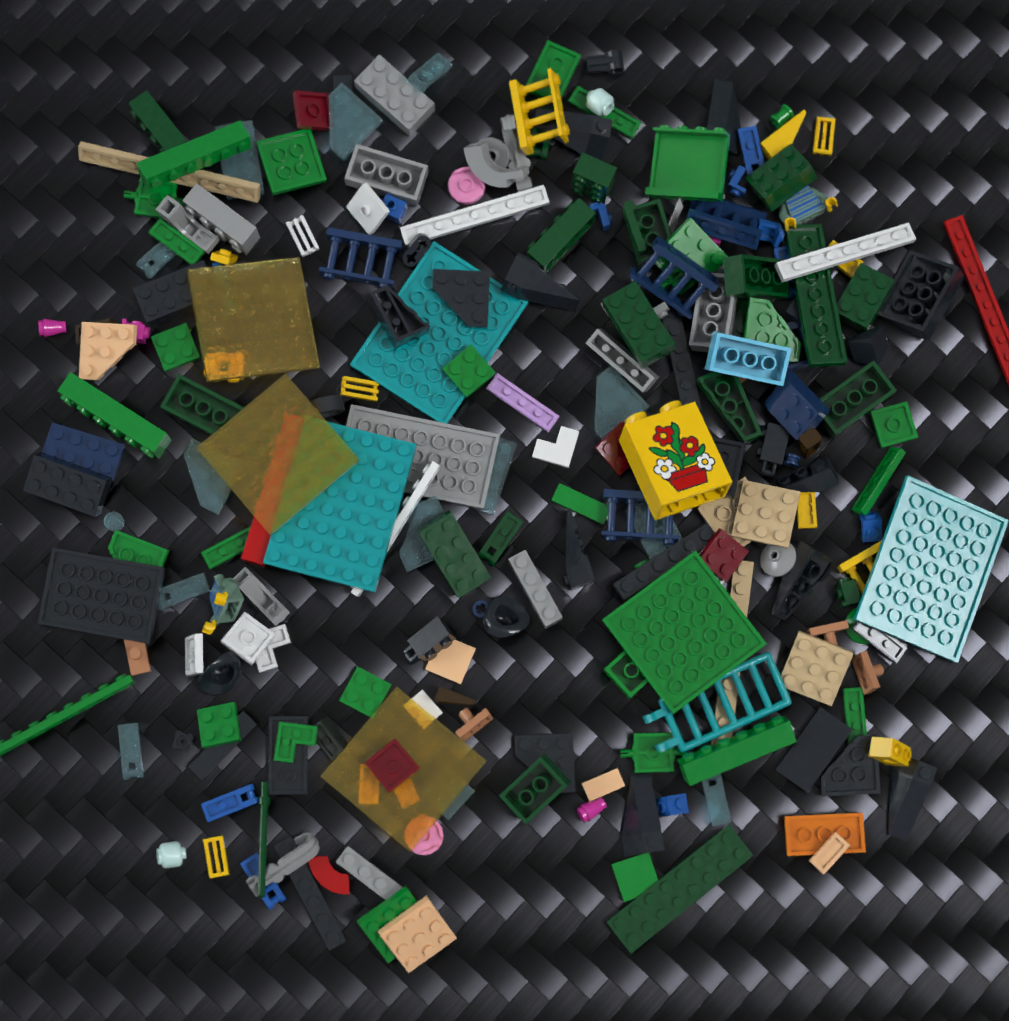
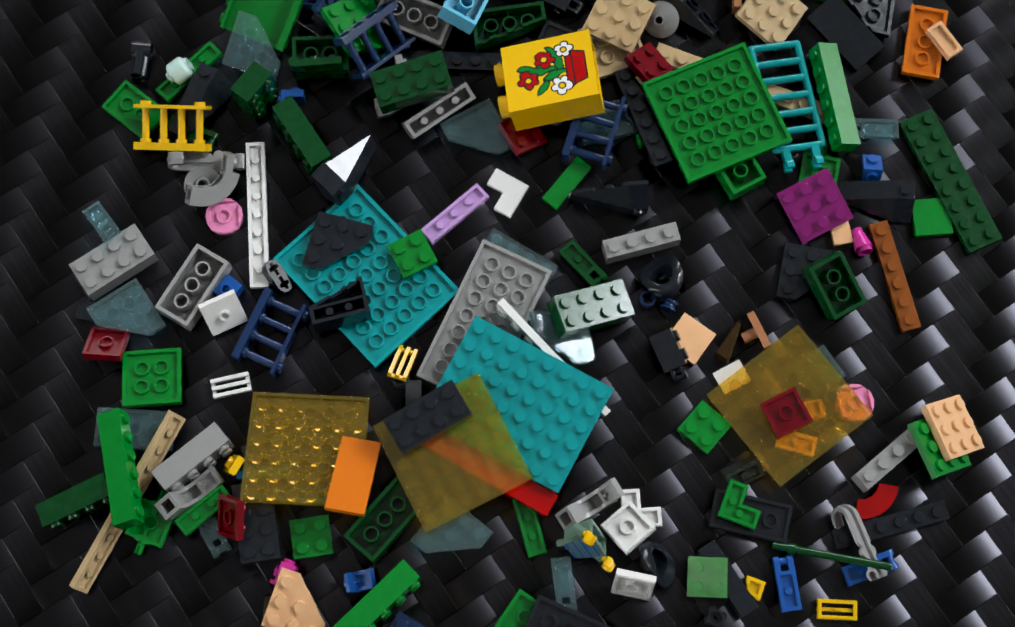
camera: 75 degrees left, 5 degrees down
none -> dark red plate [217,494,246,541]
none -> clear light blue plate [222,10,281,82]
none -> orange tile [325,436,381,517]
none -> blue bracket [343,568,377,593]
none -> black brick [382,380,473,457]
none -> dark blue bush [659,297,679,313]
none -> yellow tile [745,575,766,602]
none -> magenta plate [776,167,854,244]
none -> dark orange plate [868,220,921,333]

